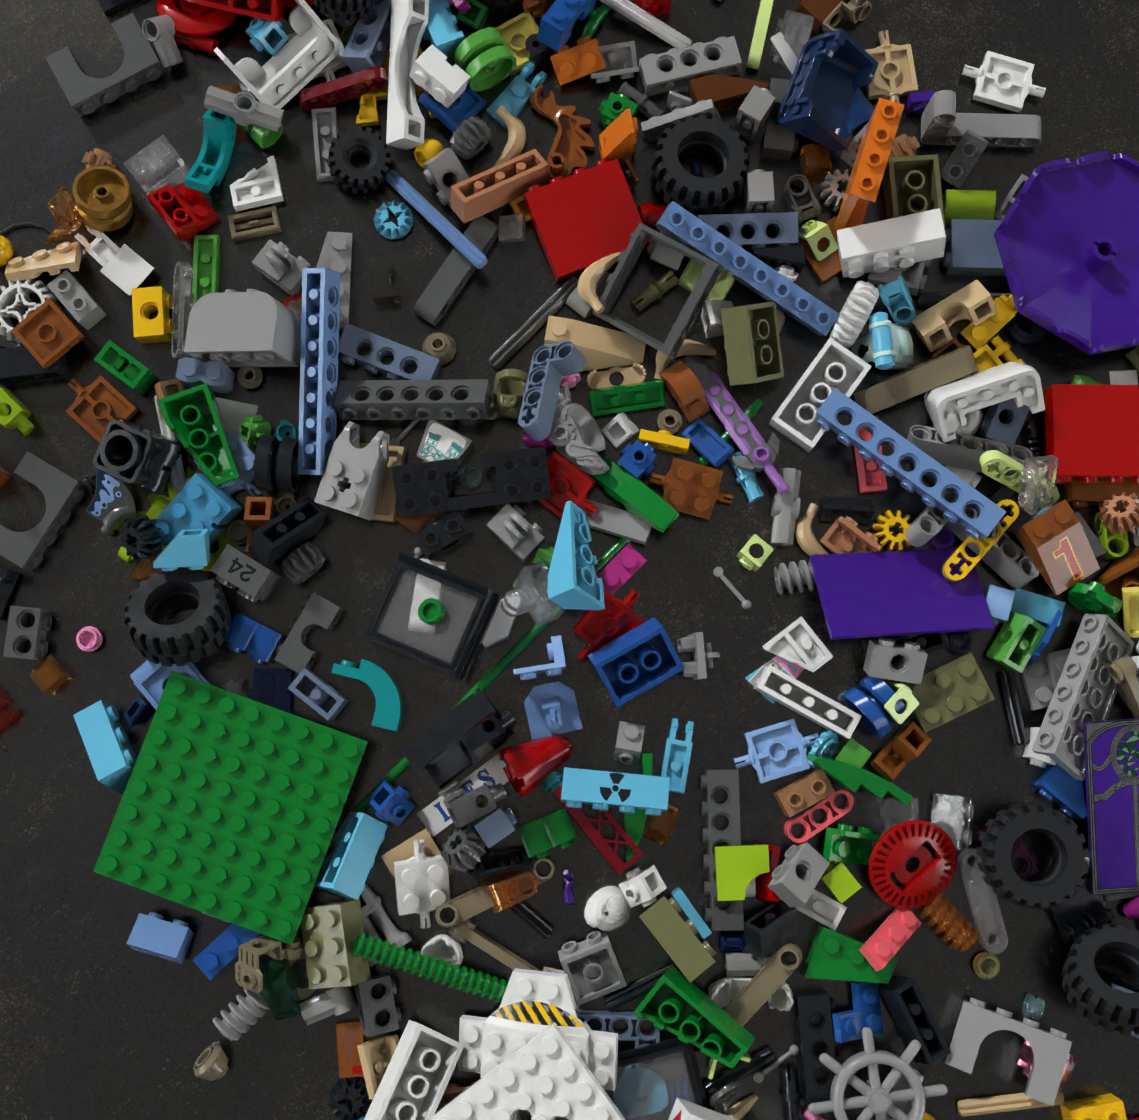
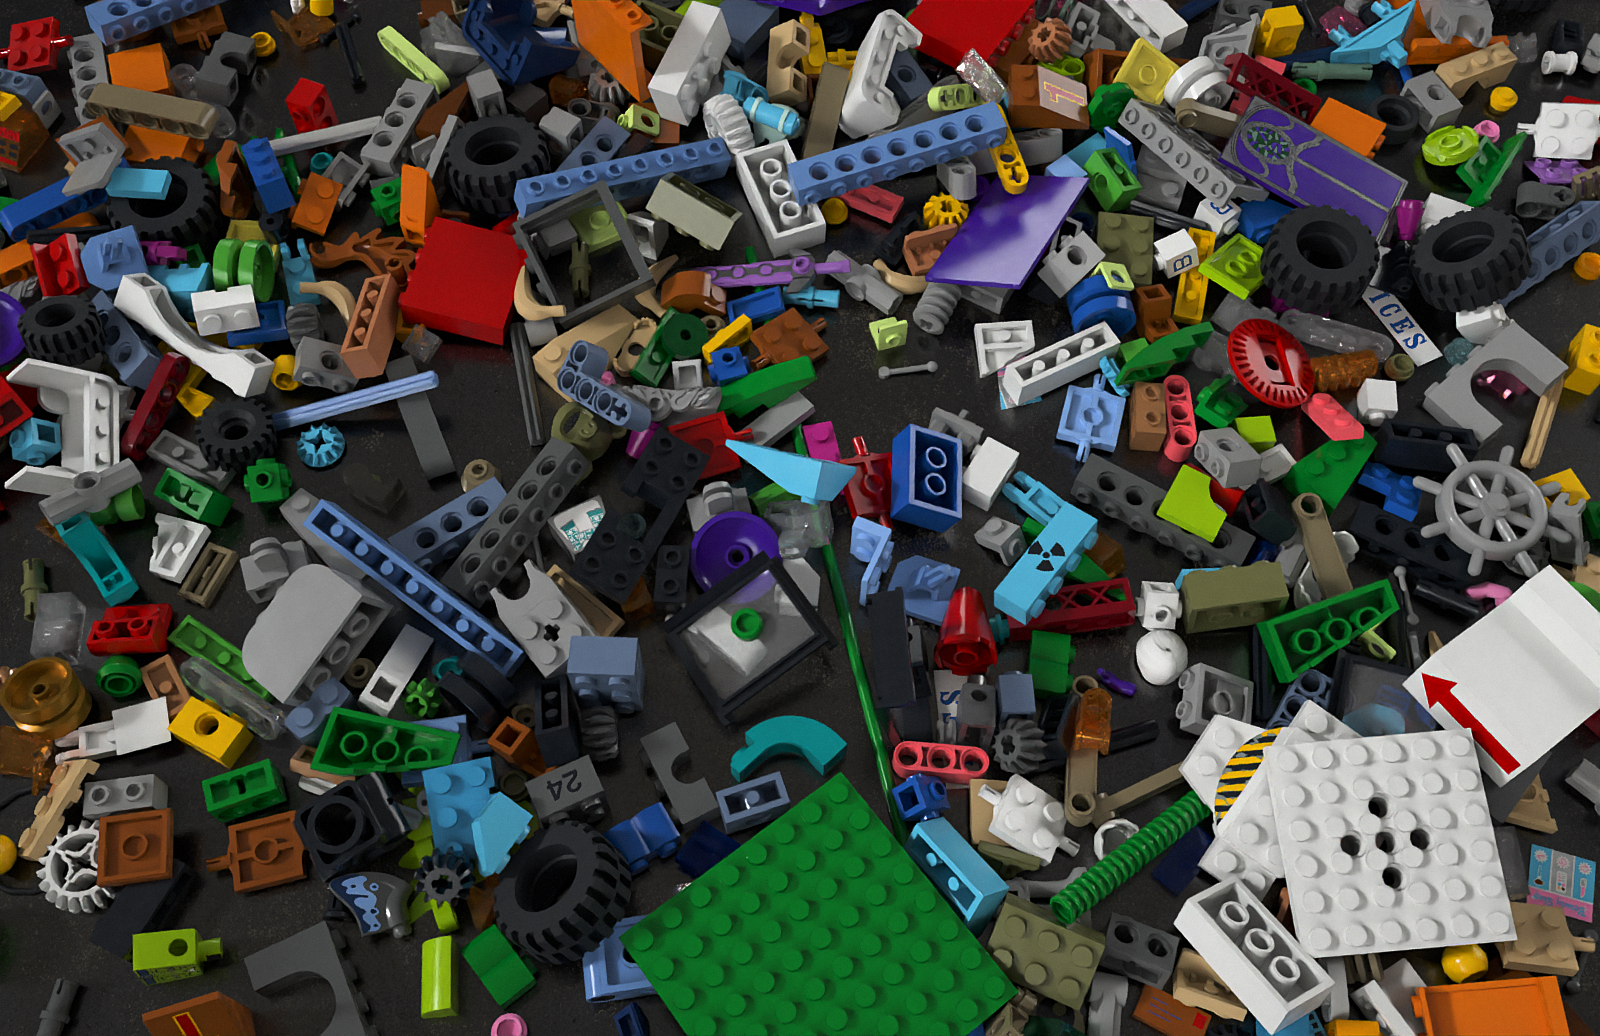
camera: 60 degrees left, 20 degrees down
none -> olive pin [21,558,48,622]
none -> green cone [95,655,143,697]
none -> medium nougat plate [140,654,191,724]
none -> green brick [153,467,235,527]
none -> green brick [244,458,292,504]
none -> teal plate [310,152,334,176]
none -> white slope [356,624,434,718]
none -> lime brick [421,936,459,1019]
none -> green brick [459,924,538,1010]
none -> sand blue brick [567,635,645,714]
none -> dark green piece [661,313,708,360]
none -> dark purple dish [690,511,783,604]
none -> yellow plate [821,198,848,224]
none -> coral beam [892,741,989,785]
none -> white brick [962,437,1019,511]
none -> olive tile [976,840,1041,880]
none -> clear blue plate [1152,825,1214,896]
none -> white brick [1153,229,1199,279]
none -> yellow plate [1171,227,1216,325]
none -> lime tile [1197,233,1265,301]
none -> white brick [1357,378,1398,427]
none -> white sticker [1362,286,1443,367]
none -> white slope [1456,301,1515,345]

